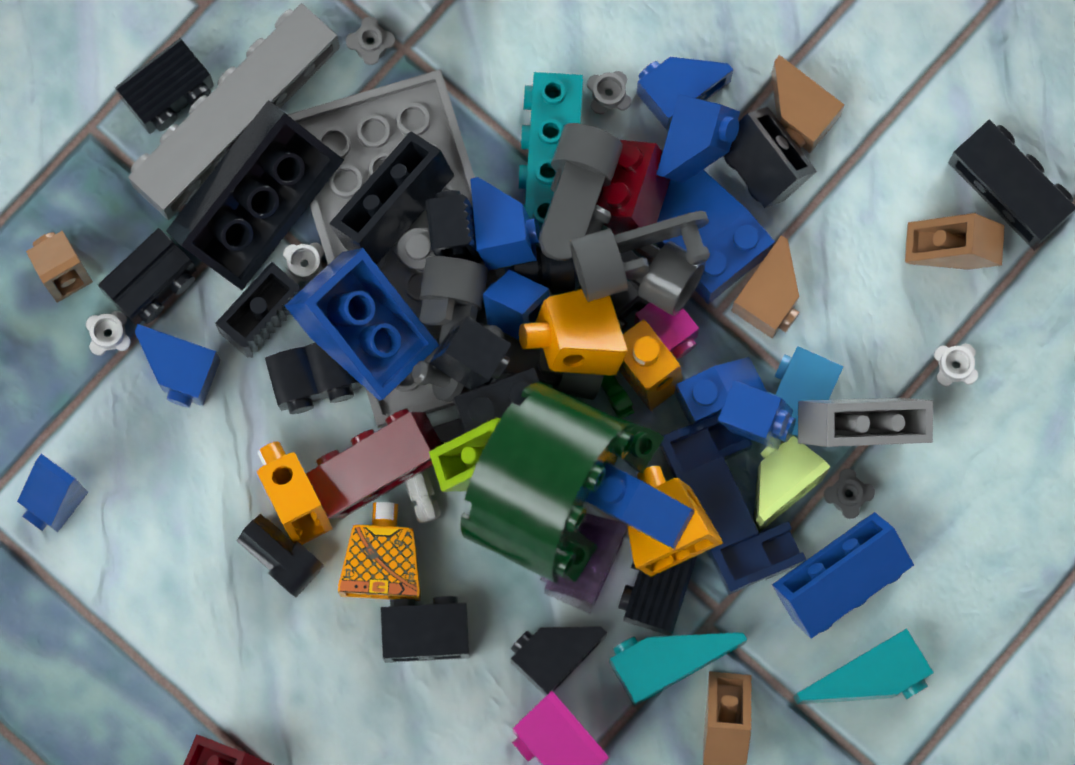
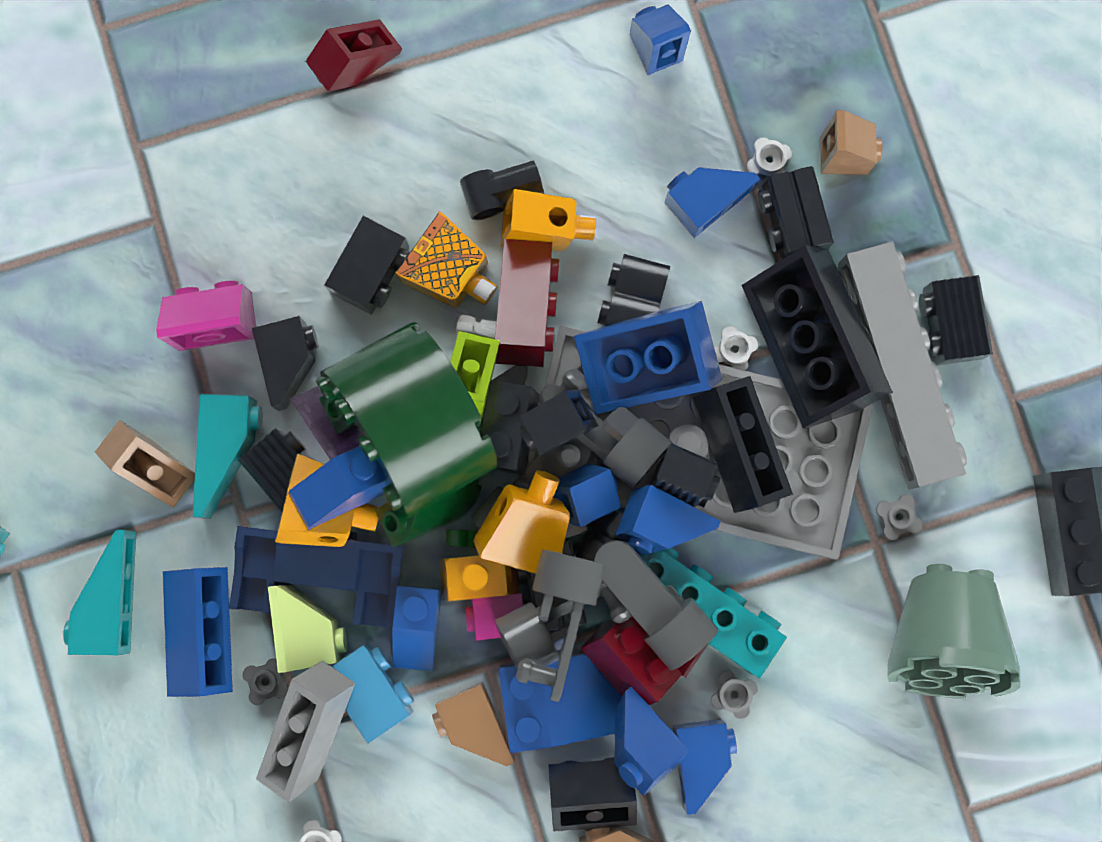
camera: 120 degrees right, 5 degrees up
black brick [215,262,301,358] -> none
blue brick [718,380,796,450] -> none

